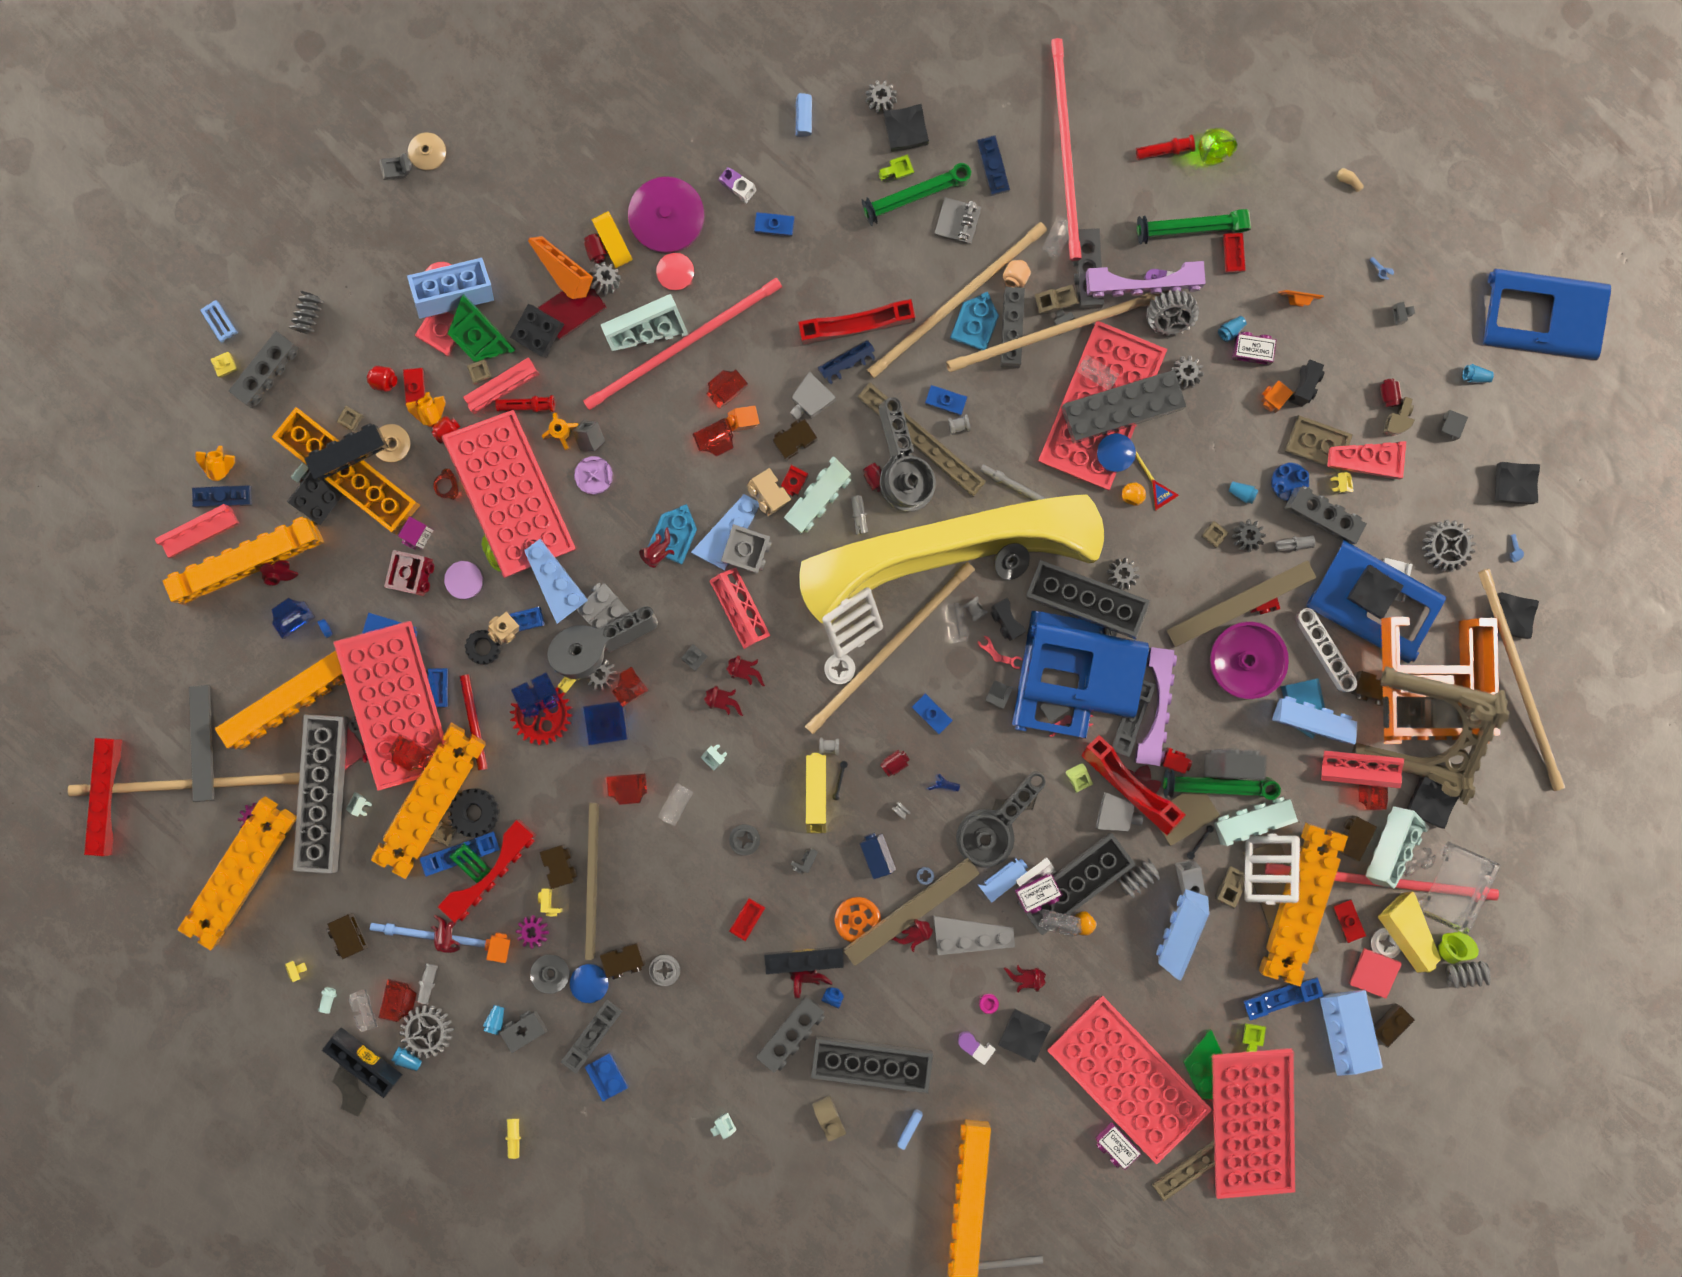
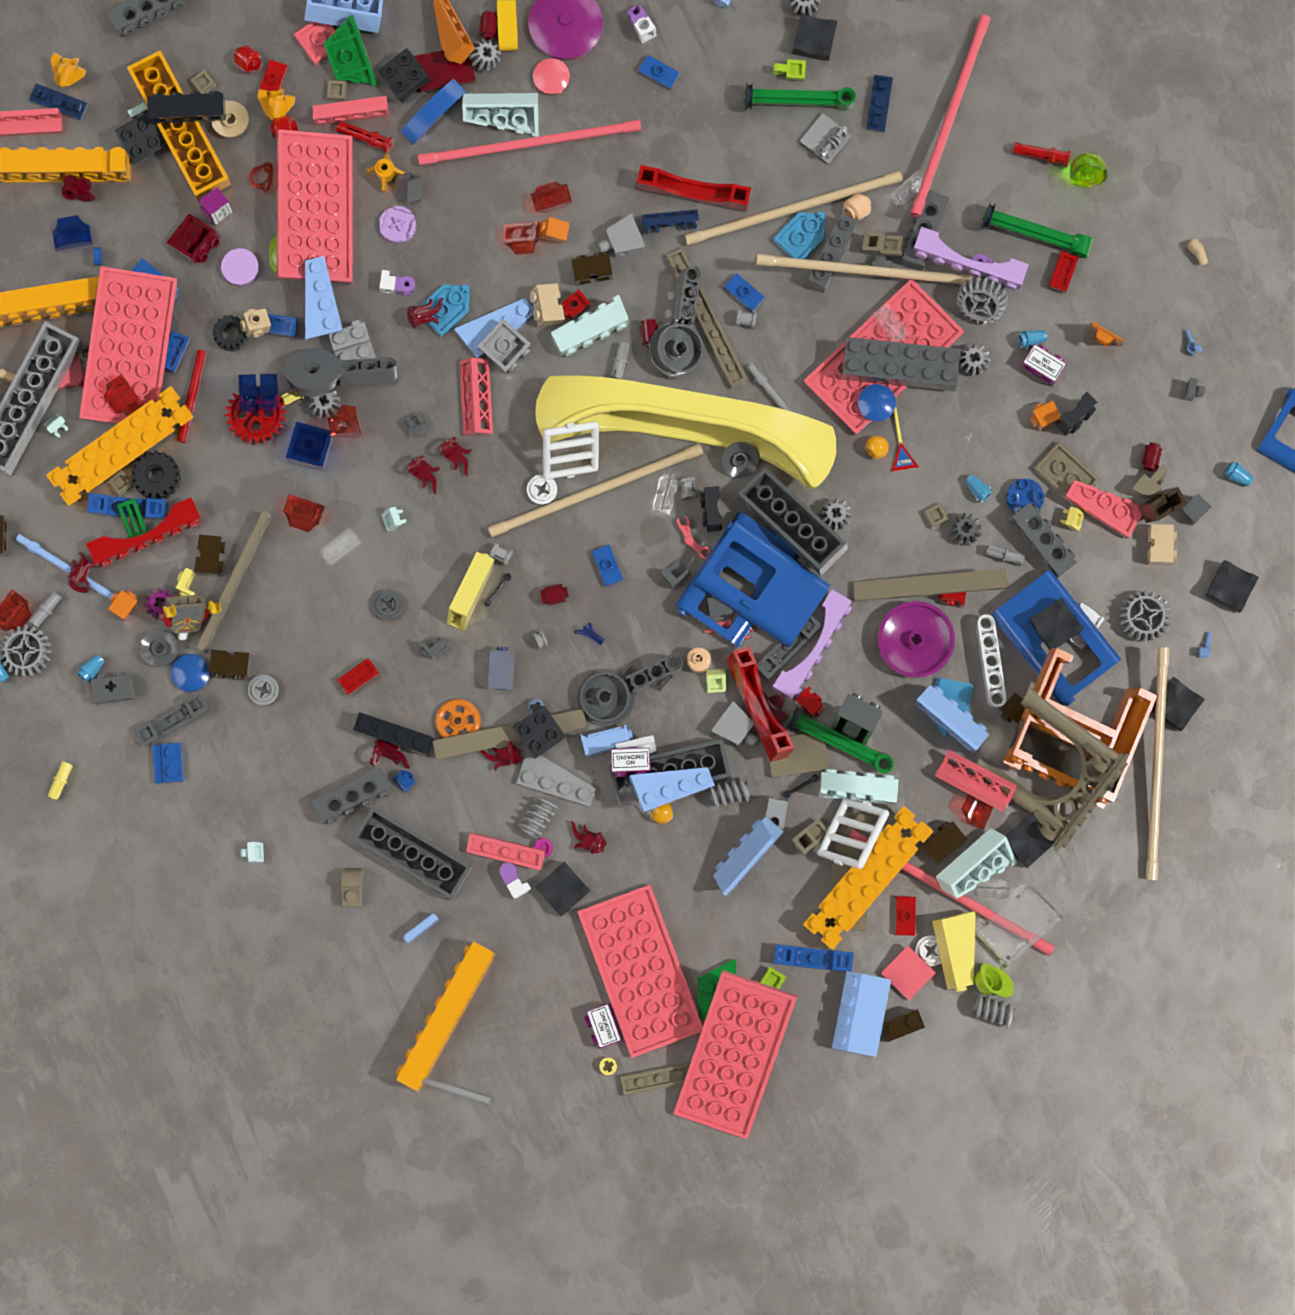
camera: 20 degrees right, 5 degrees down
none -> torso [160,595,221,640]
none -> leg [380,270,416,296]
none -> blue slope [401,79,467,145]
none -> coral plate [466,832,546,870]
none -> black brick [513,705,566,759]
none -> light grey piece [519,797,558,841]
none -> light yellow bush [599,1058,617,1075]
none -> light blue wing [629,767,715,812]
none -> light nougat head [686,647,711,674]
none -> dark brown brick [1138,487,1187,523]
none -> tan brick [1148,524,1177,566]

